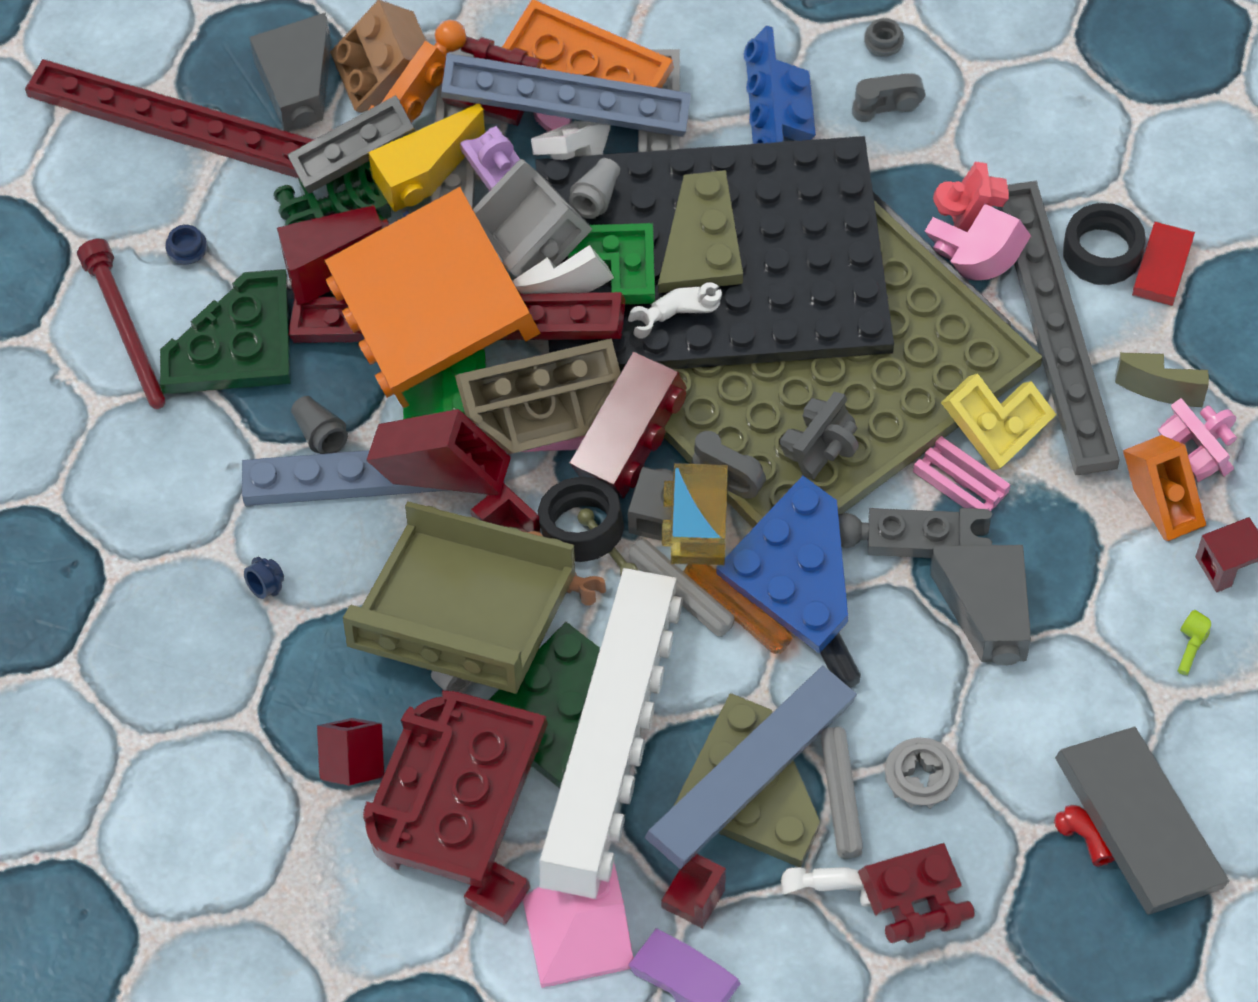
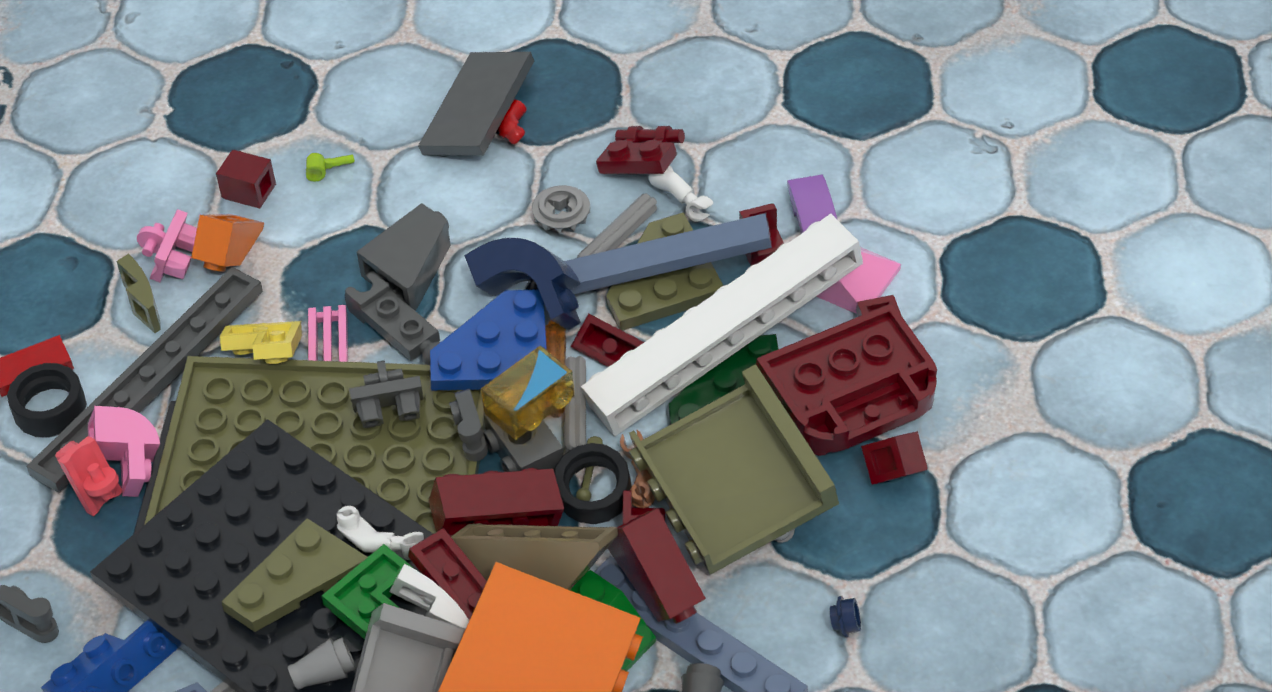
camera: 135 degrees left, 10 degrees down
none -> dark blue arch [464,238,581,330]
none -> dark red slope [571,313,644,367]

